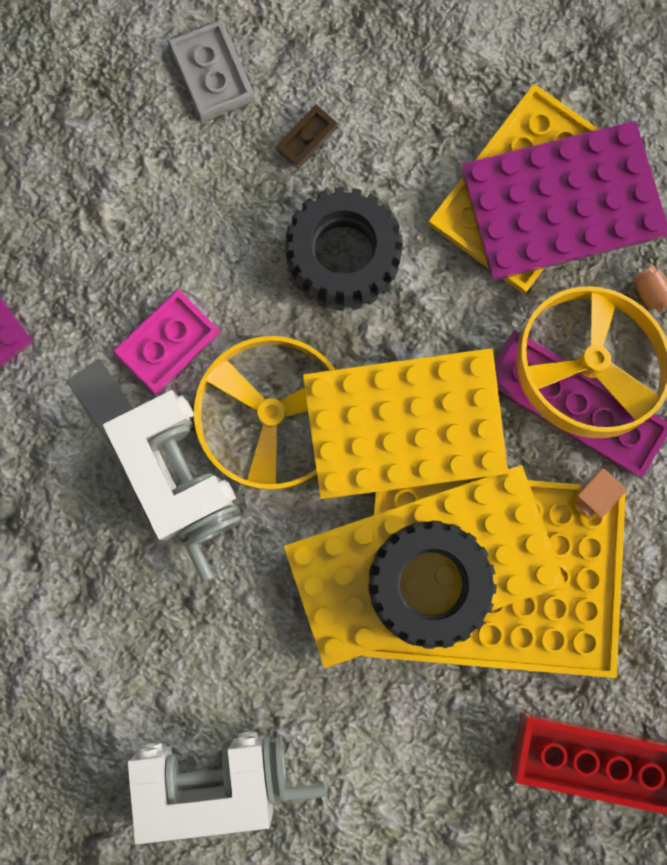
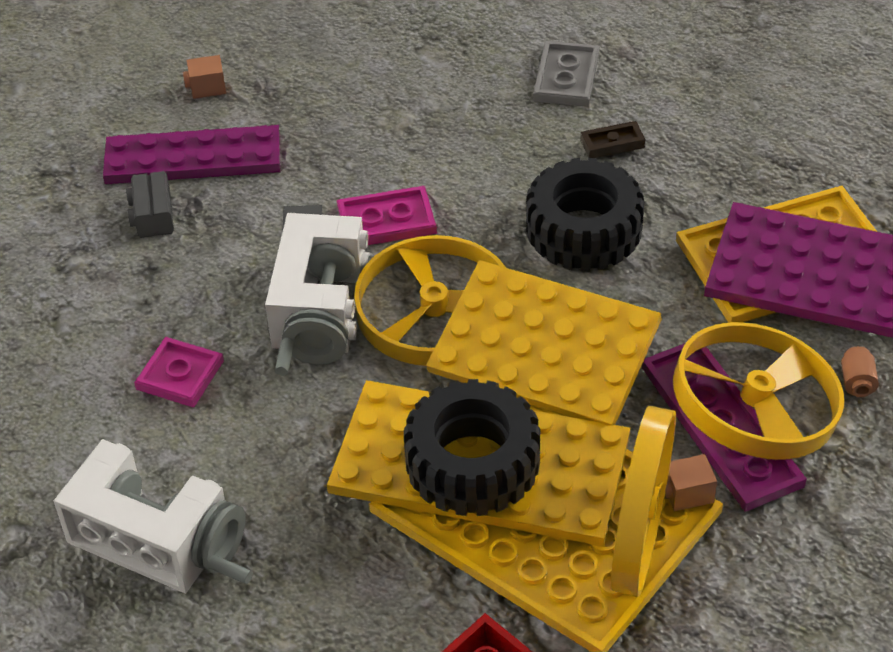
camera: 35 degrees right, 35 degrees down
none -> dark pink tile [134,337,224,408]
none -> yellow piece [611,406,676,597]

